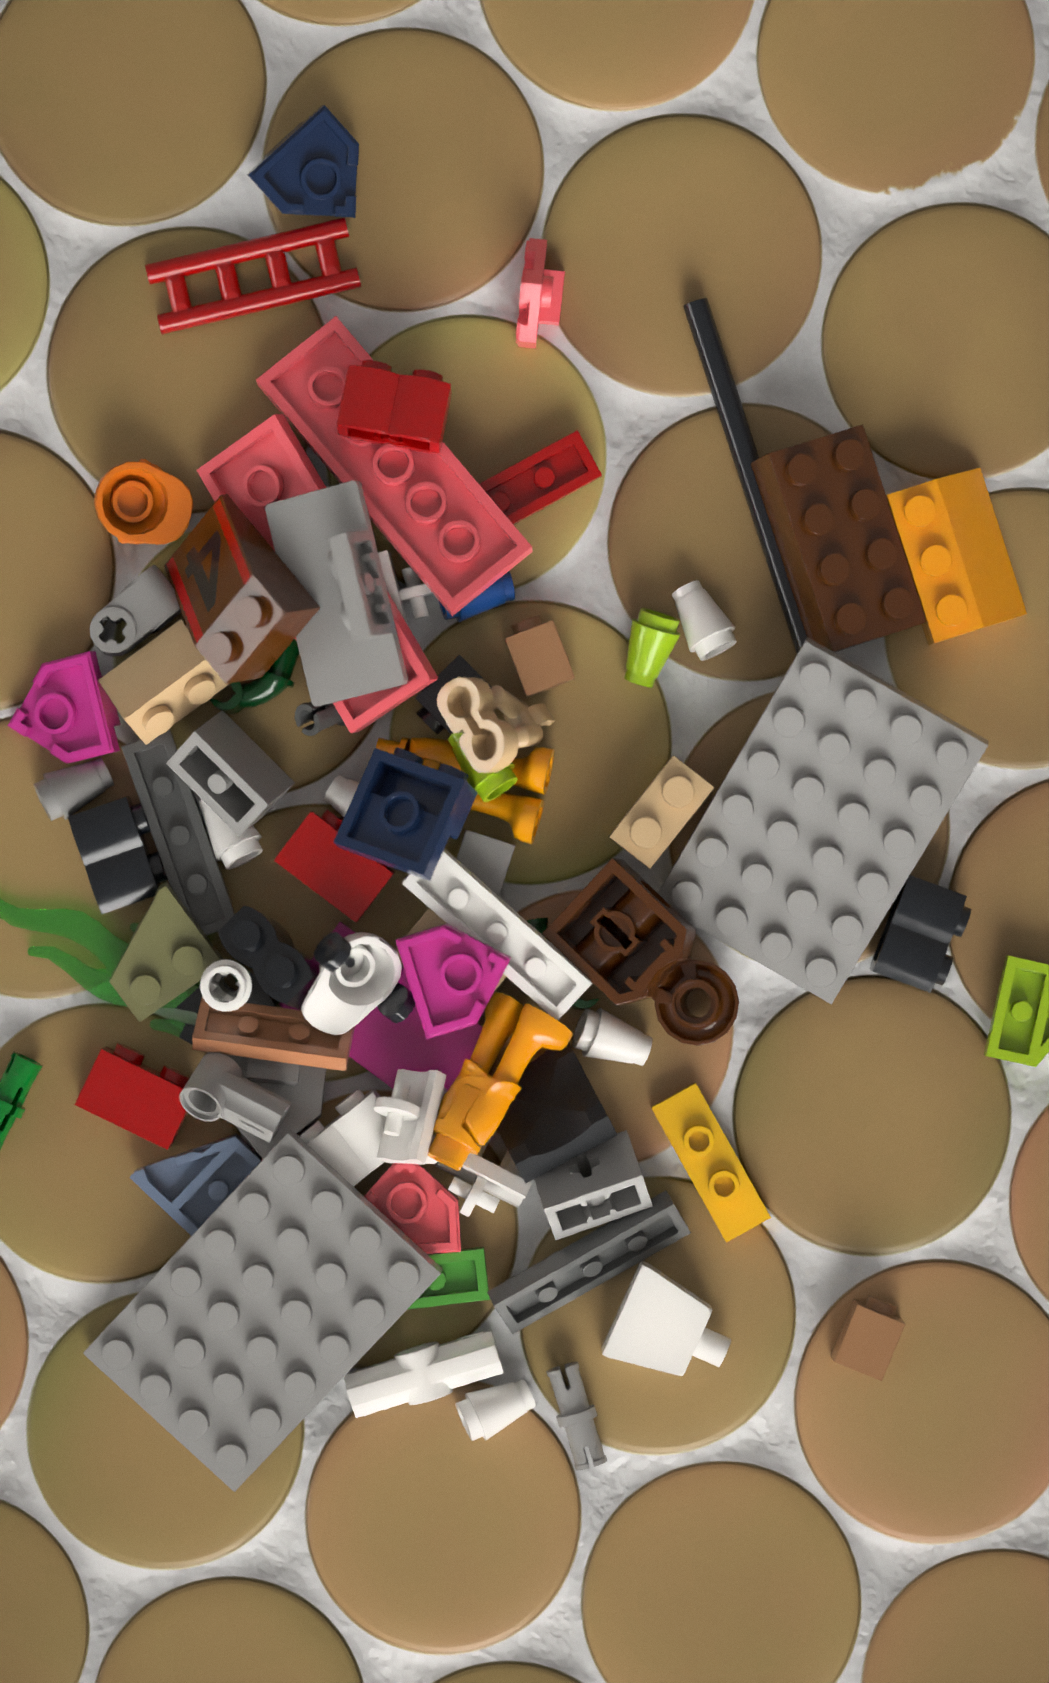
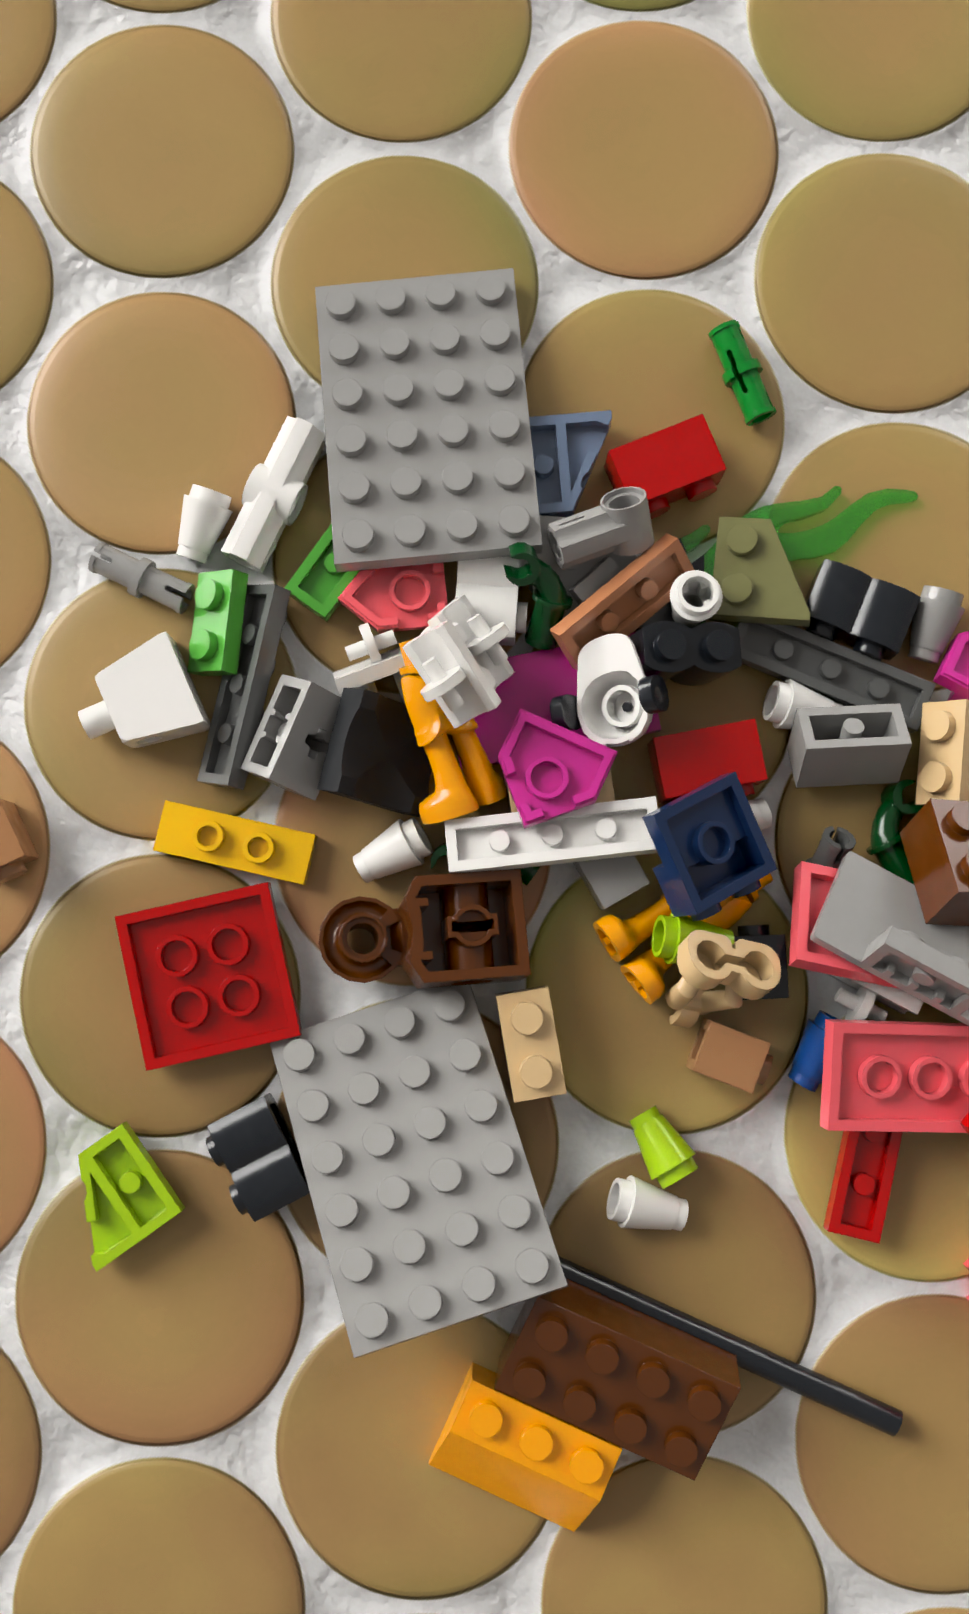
camera: 125 degrees right, 5 degrees down
none -> red plate [115,882,302,1071]
none -> bright green plate [187,569,248,676]
none -> white hips [402,619,502,729]
none -> dark green piece [503,542,573,650]

